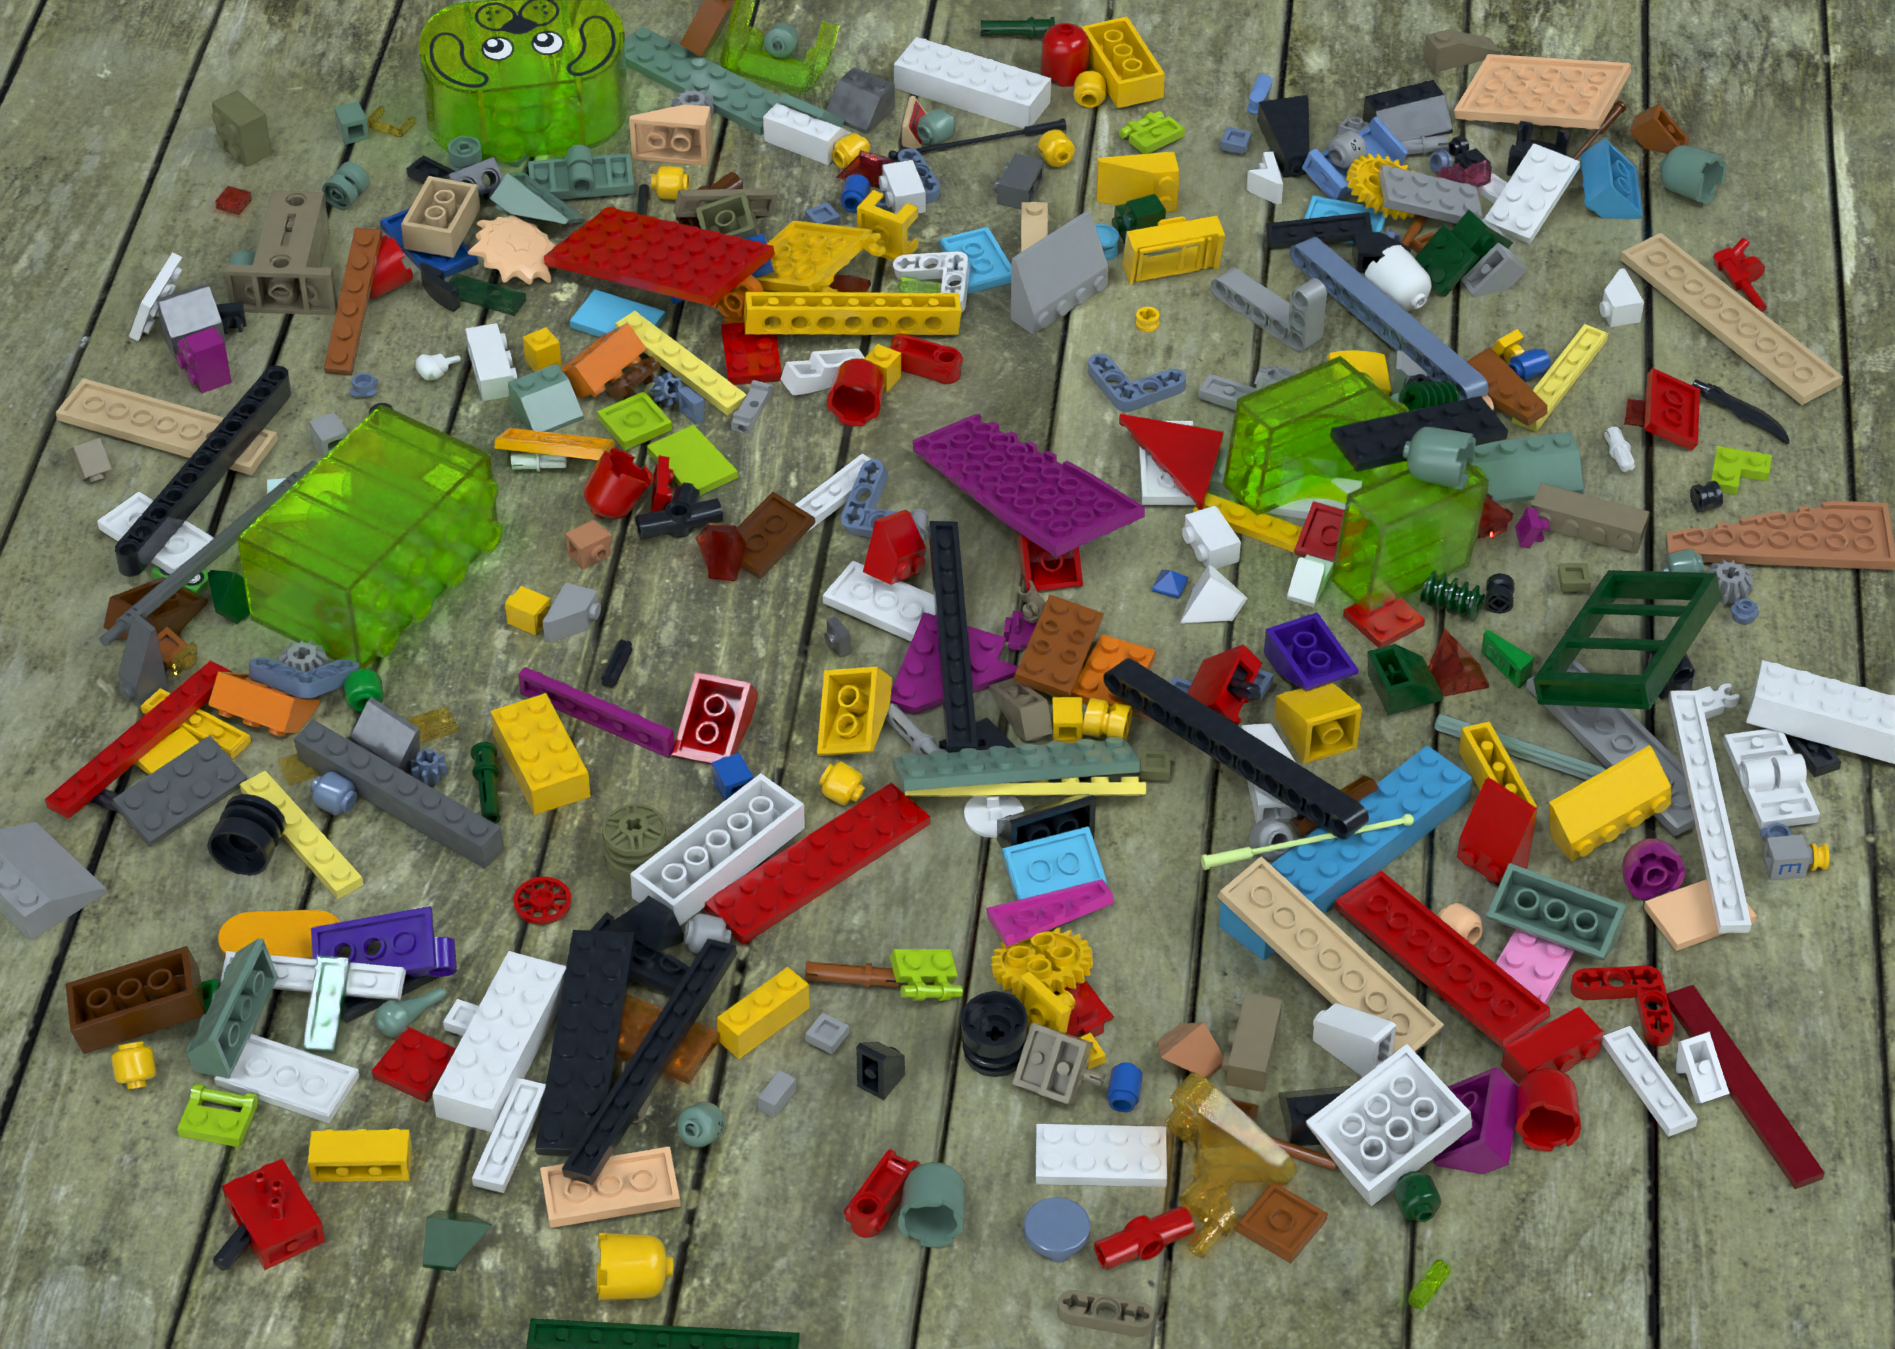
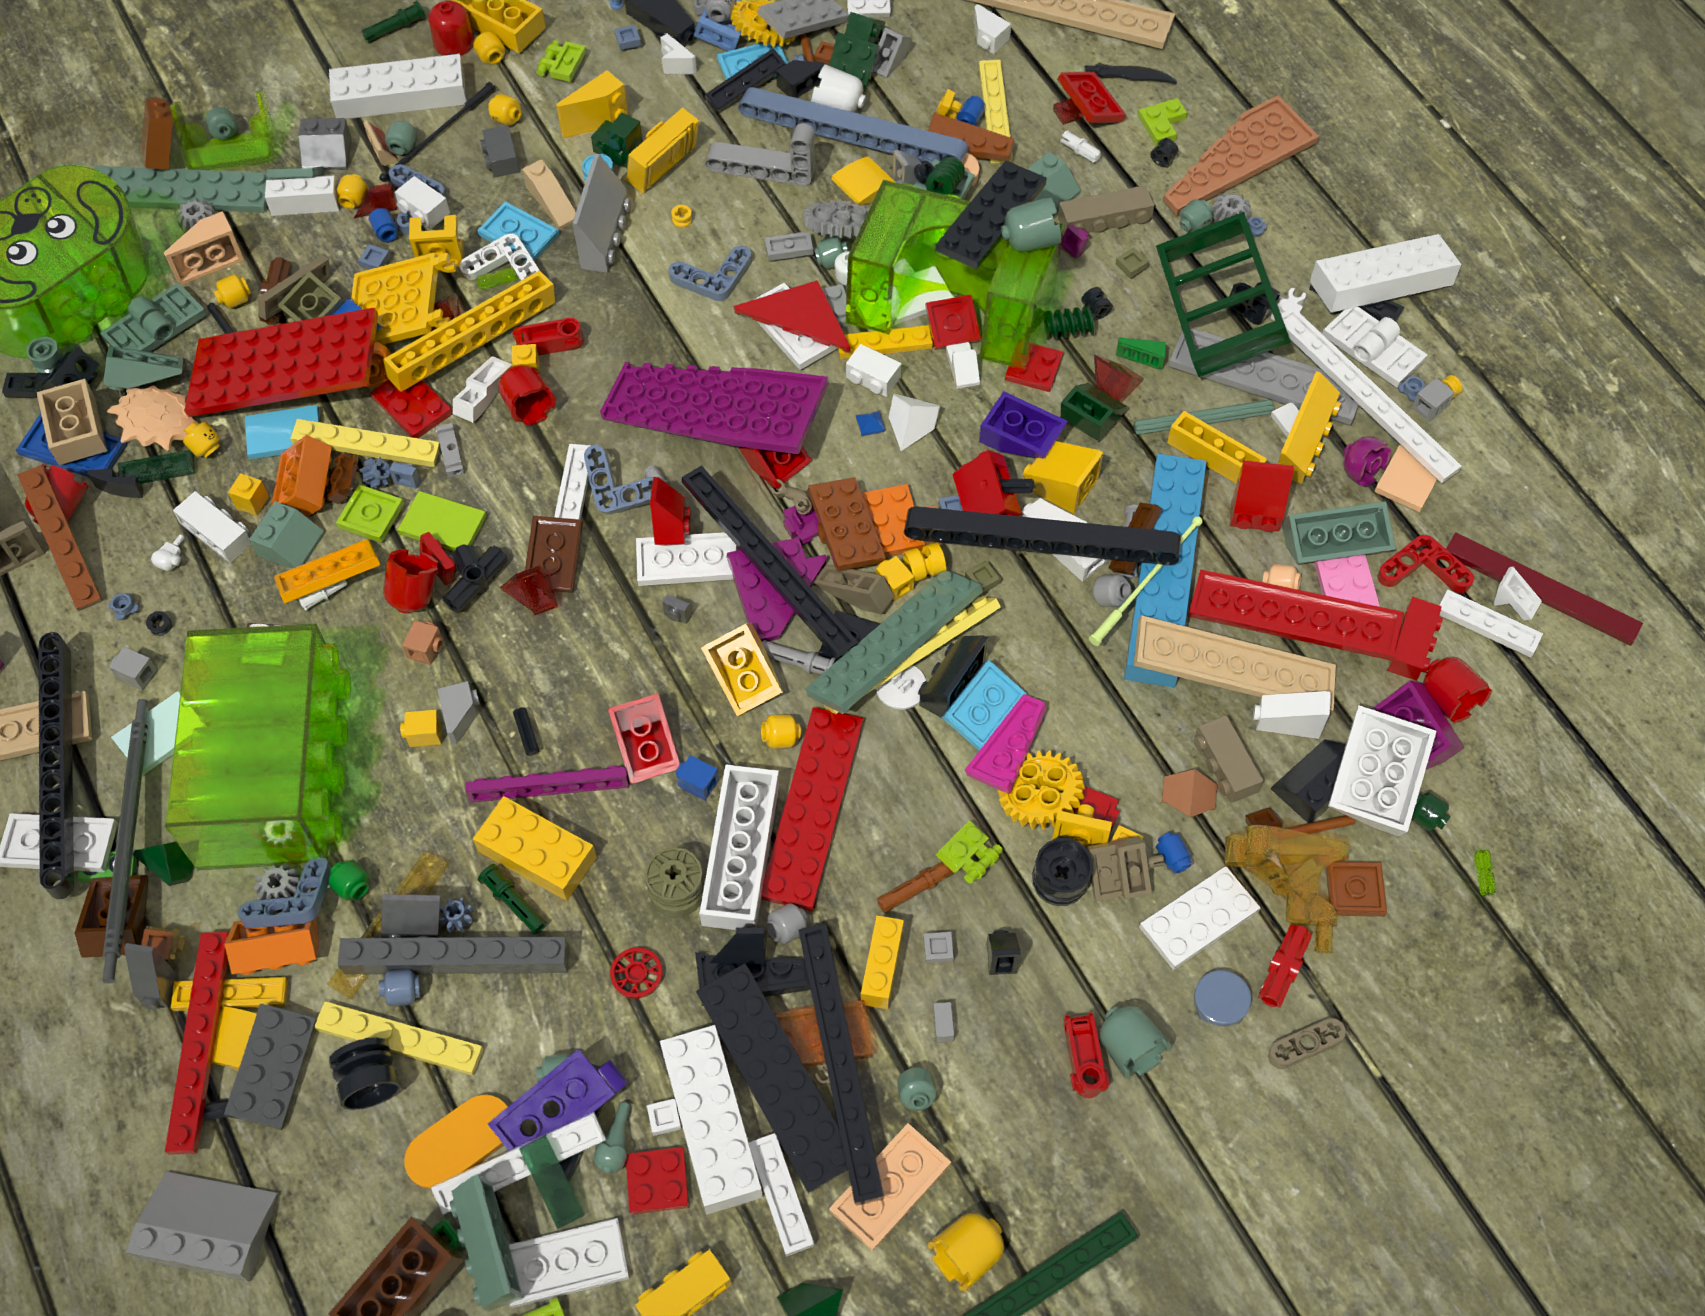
camera: 35 degrees left, 15 degrees up
none -> yellow head [183,421,220,458]

